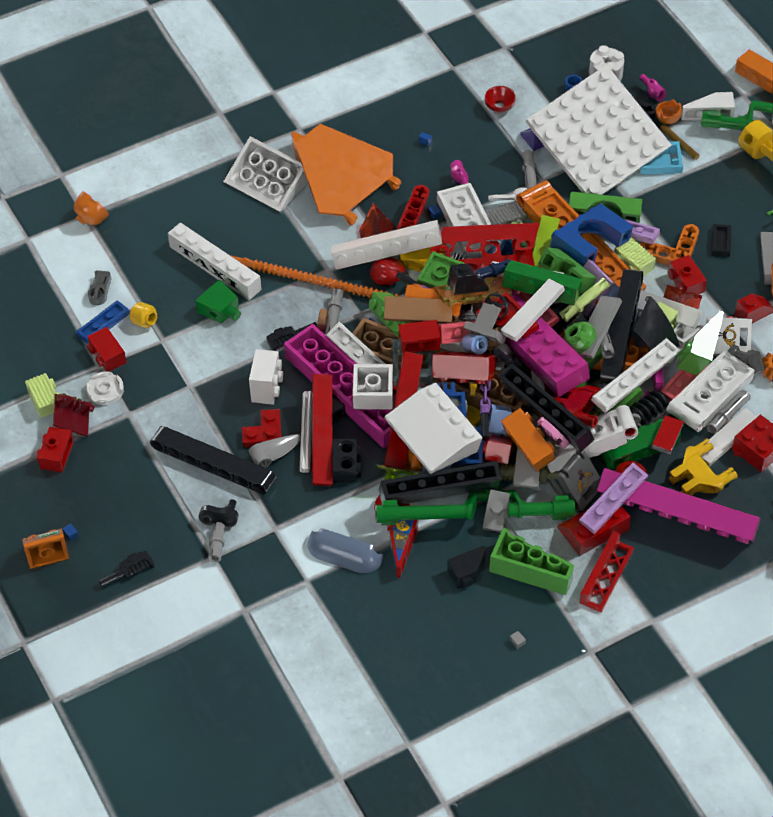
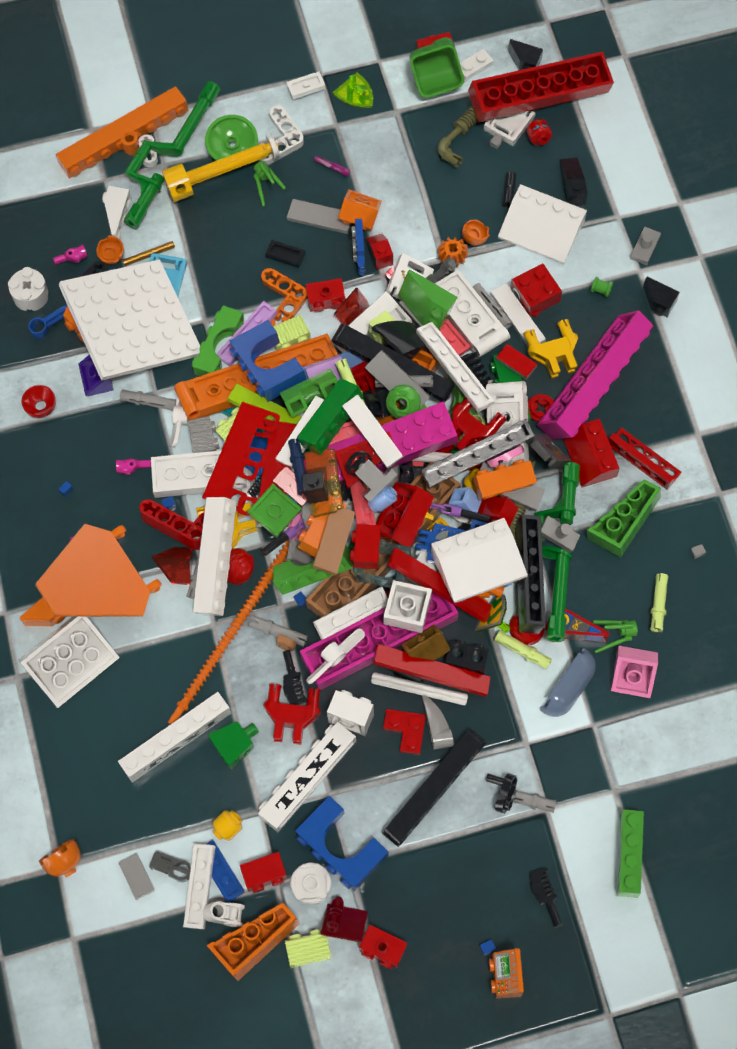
camera: 75 degrees left, 15 degrees up
black slope [447,546,486,589] -> none
lavender tile [579,463,648,534] -> none
none -> light grey tile [119,853,155,900]
none -> white tile [183,843,215,929]
none -> white piece [203,901,245,927]
none -> orange wedge [207,903,300,981]
none -> white brick [258,721,356,833]
none -> red connector [263,683,321,745]
none -> blue arch [295,796,389,891]
none -> white piece [306,628,365,684]
none -> blue piece [352,219,365,276]
none -> pearl gold slope [401,624,450,660]
none -> yellowish green pin [494,630,552,670]
none -> bright green plant [592,620,638,653]
none -> bright pink slope [611,646,658,698]
none -> bright green arch [617,810,644,898]
none -> yellowish green pin [650,573,669,632]

